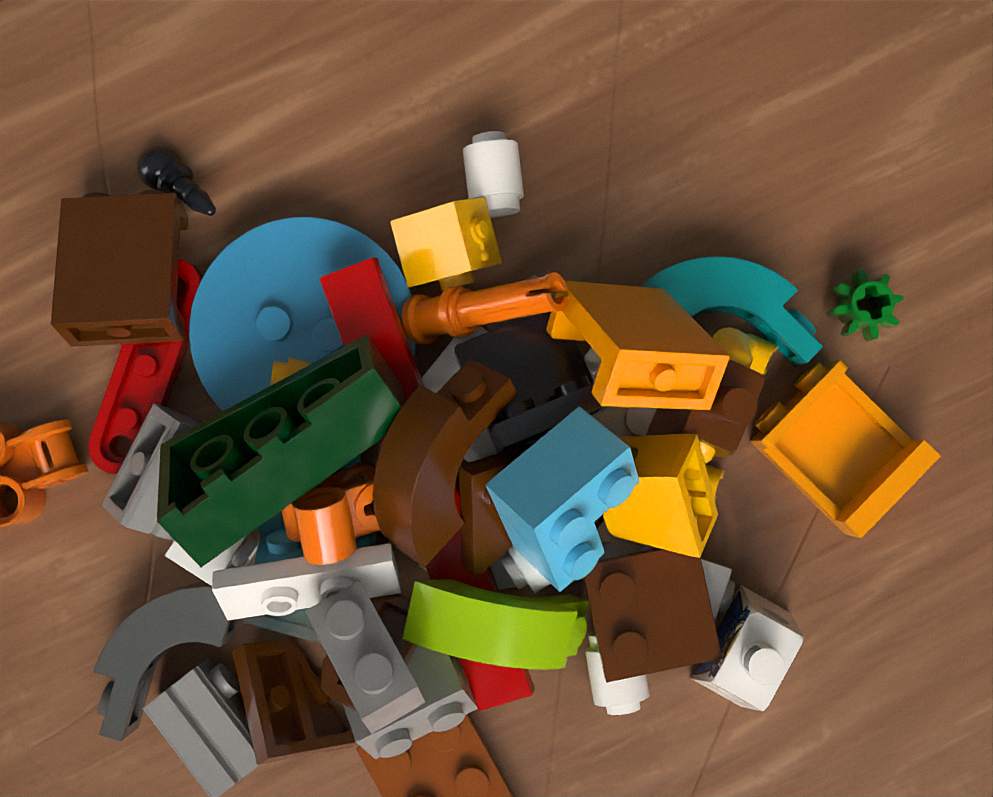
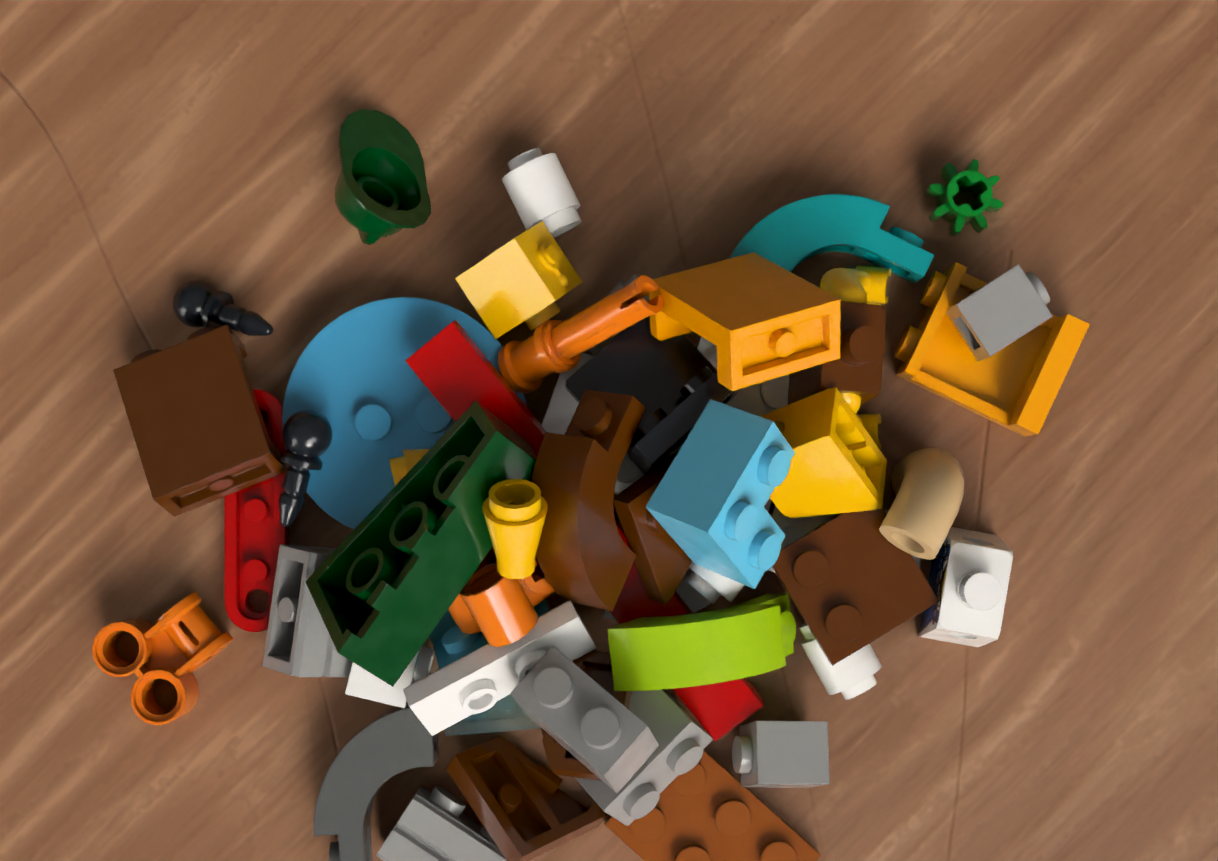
camera: 20 degrees left, 0 degrees up
none -> black bar [278,410,332,527]
none -> dark green piece [335,109,431,245]
none -> yellow cone [482,479,548,579]
none -> light grey brick [732,721,830,788]
none -> tan cylinder [879,448,964,560]
none -> light grey brick [946,264,1053,361]

